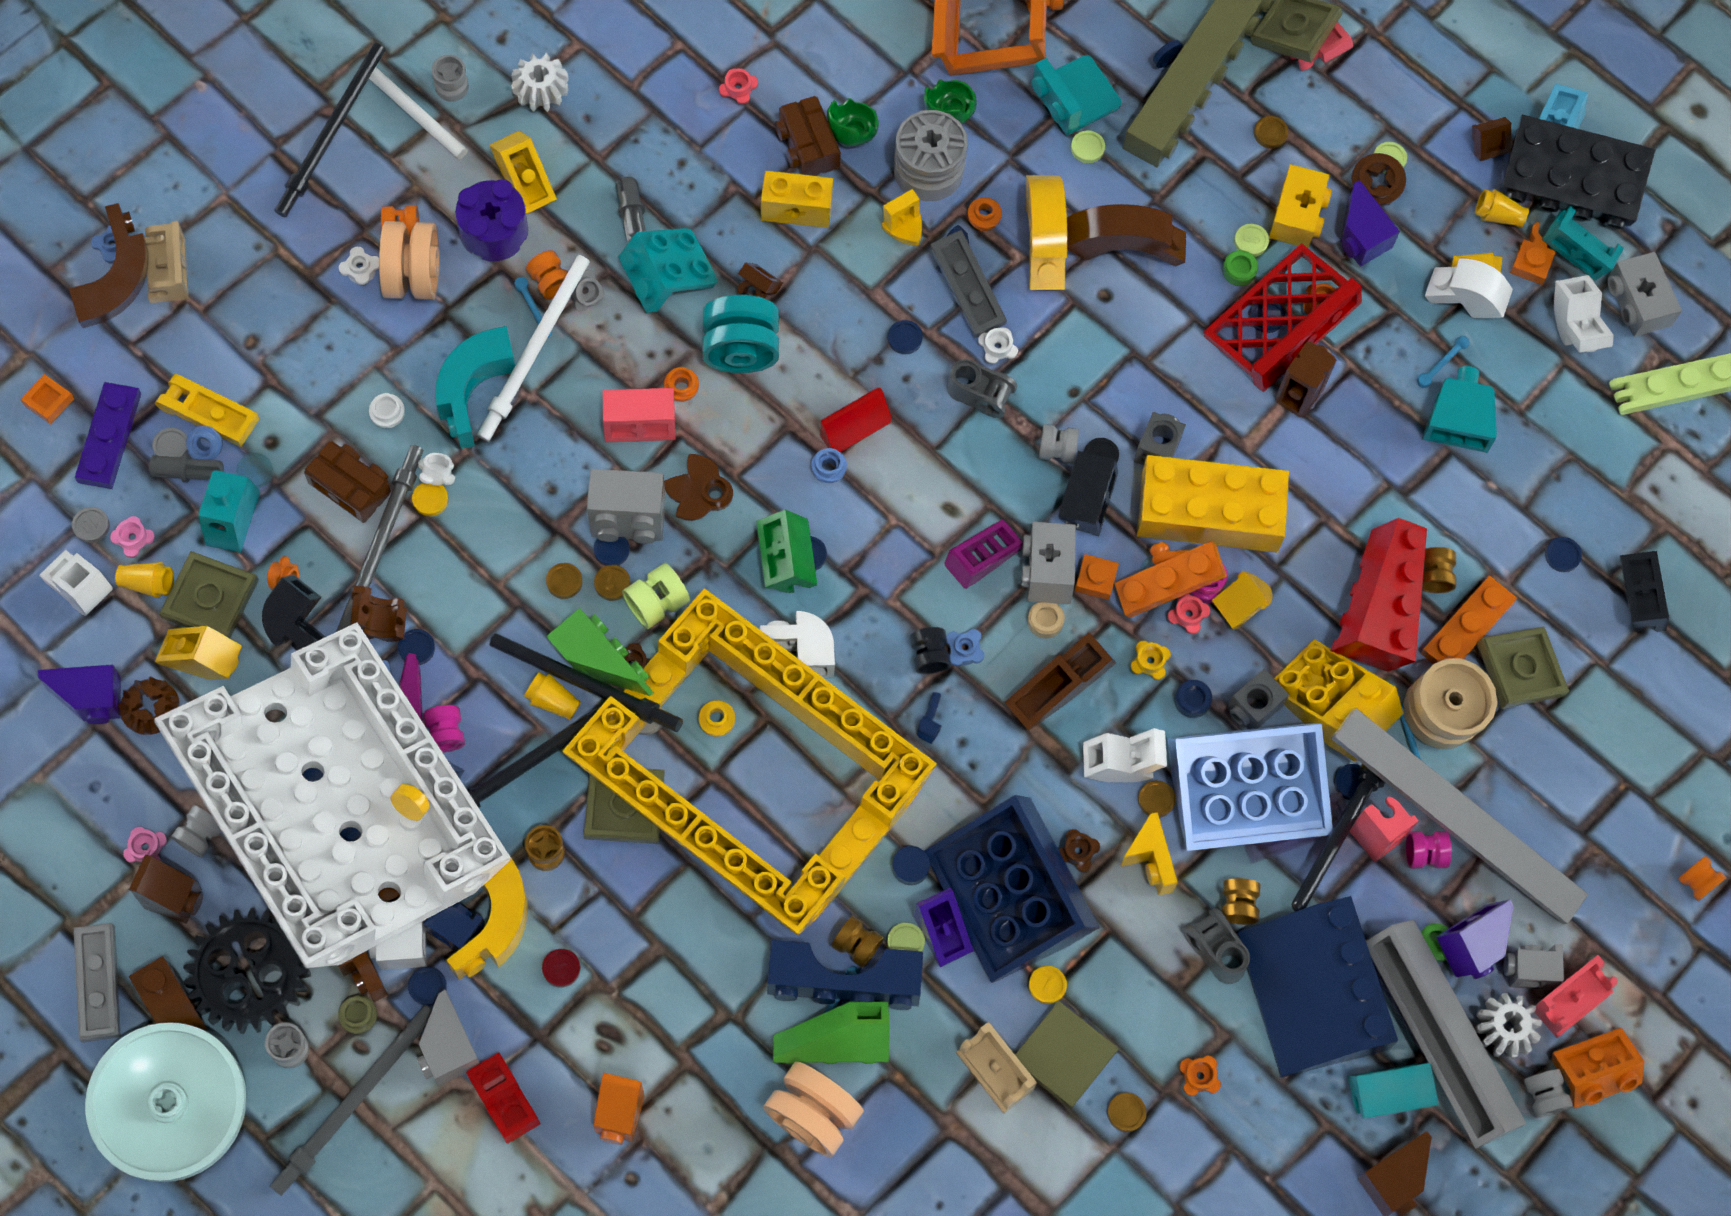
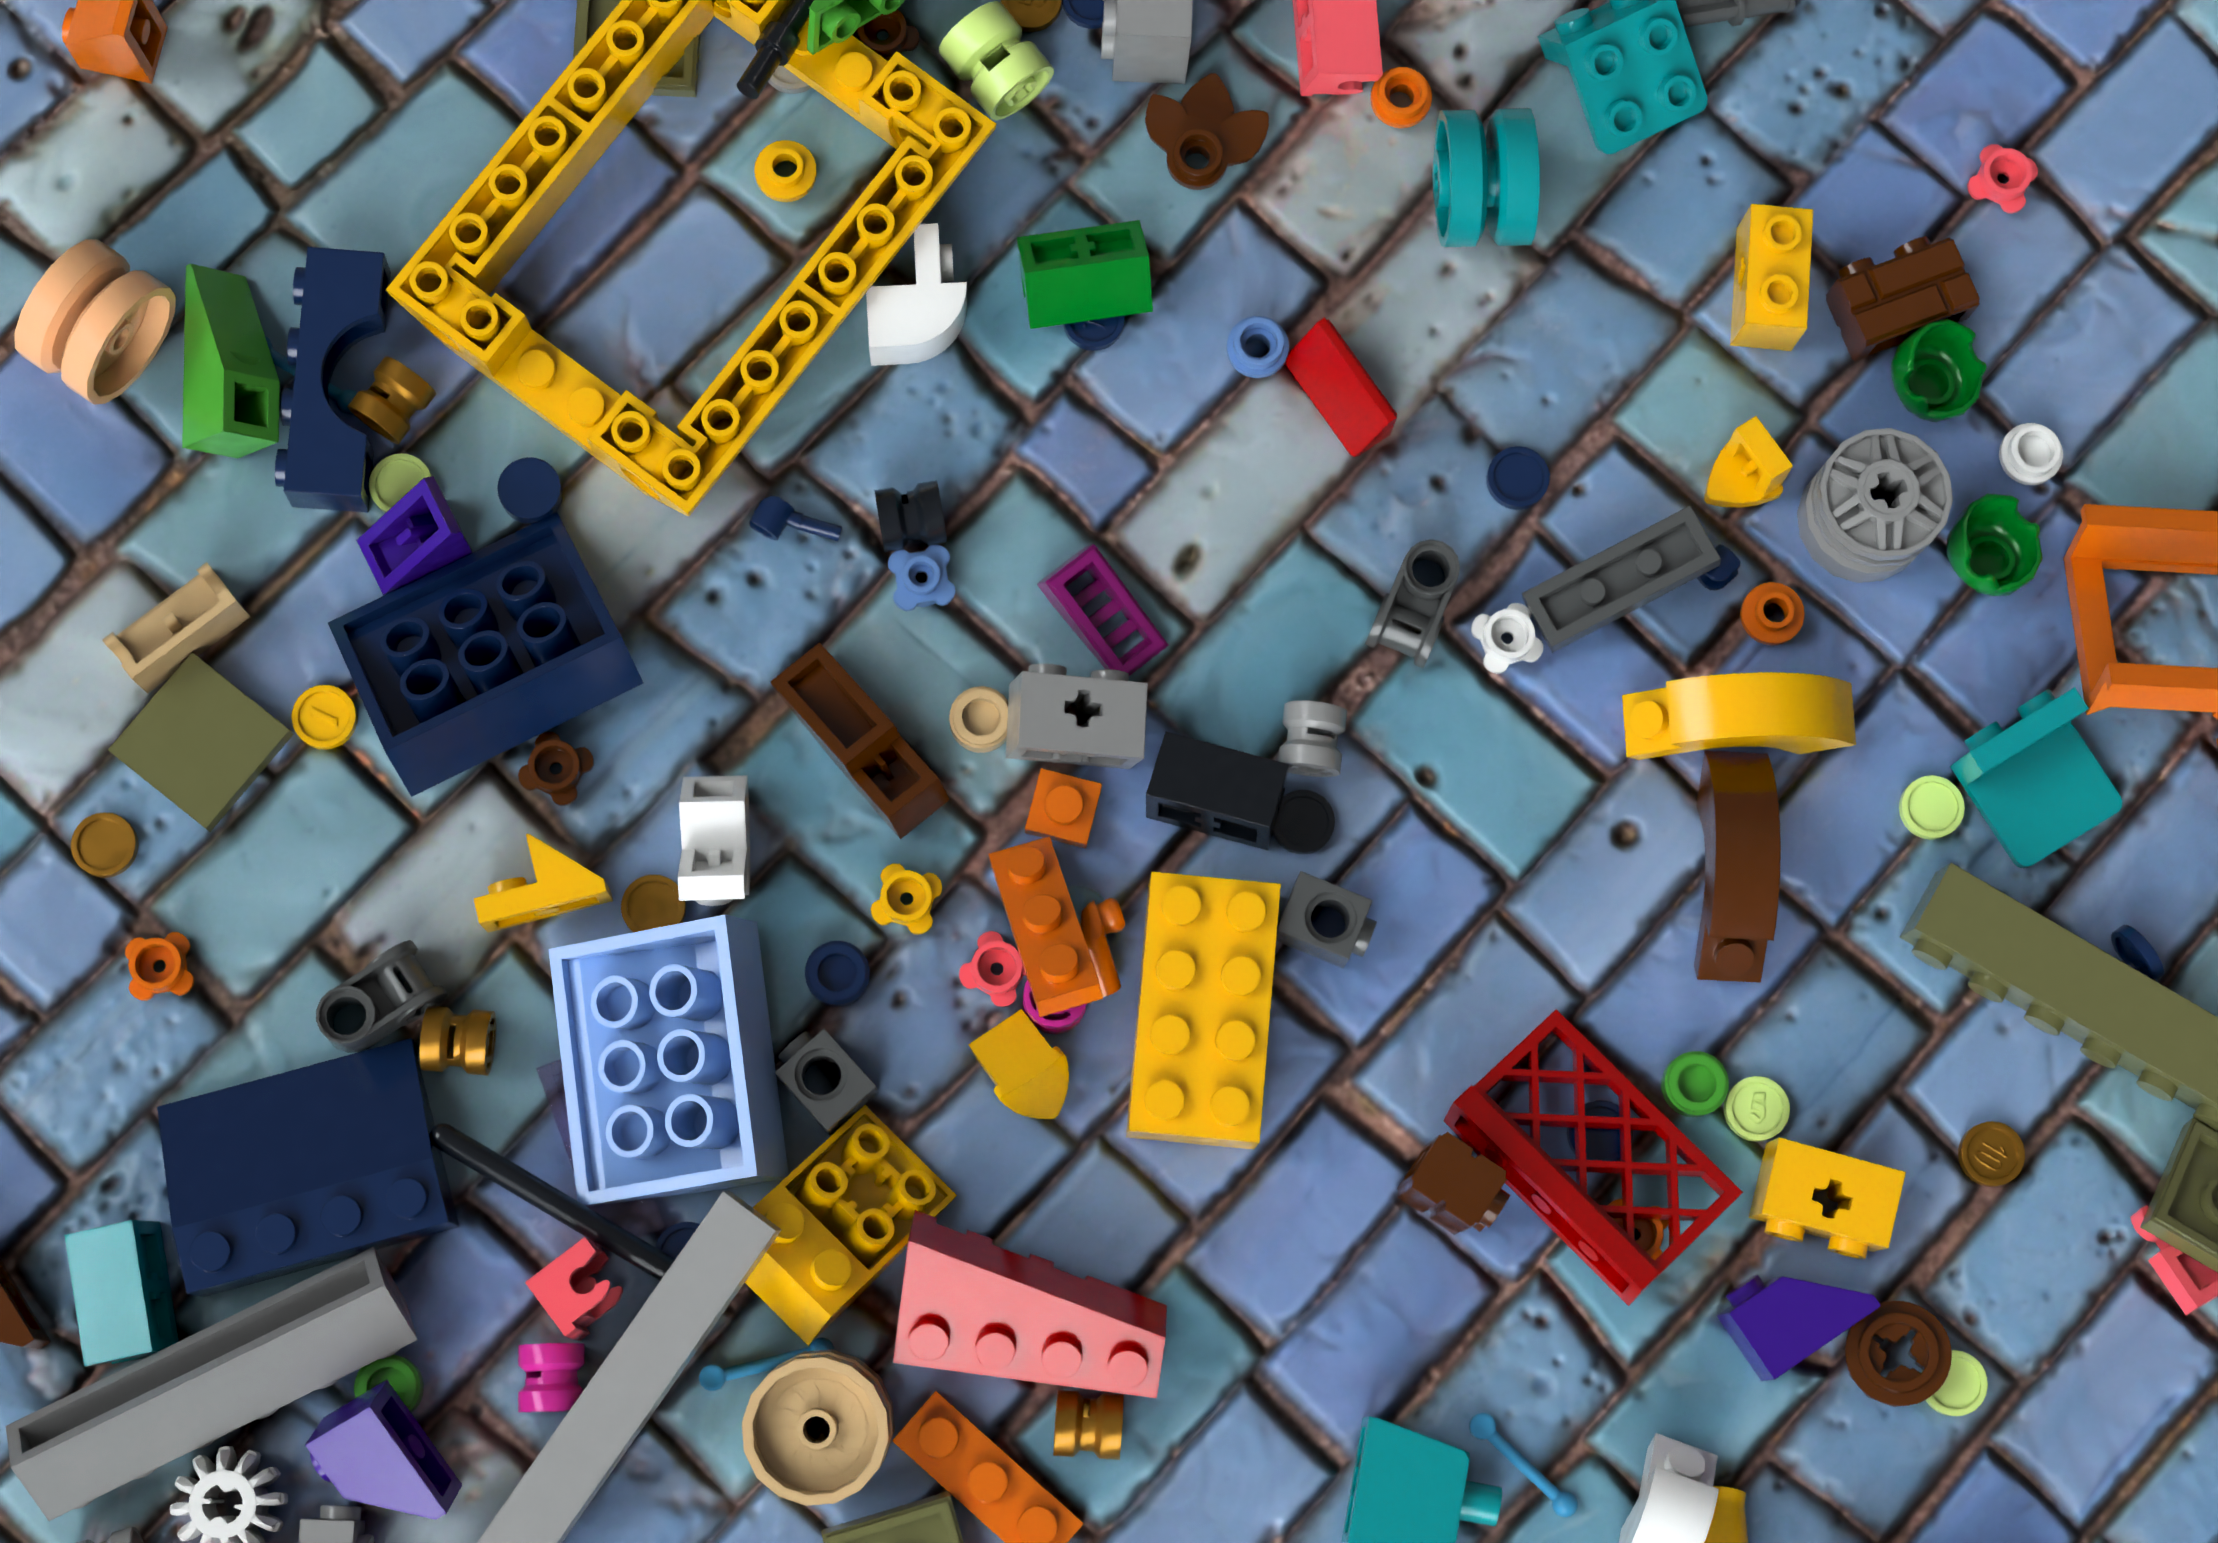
camera: 85 degrees right, 10 degrees up
reddish brown tile [737,262,783,299] -> none
none -> white plate [1999,423,2063,485]

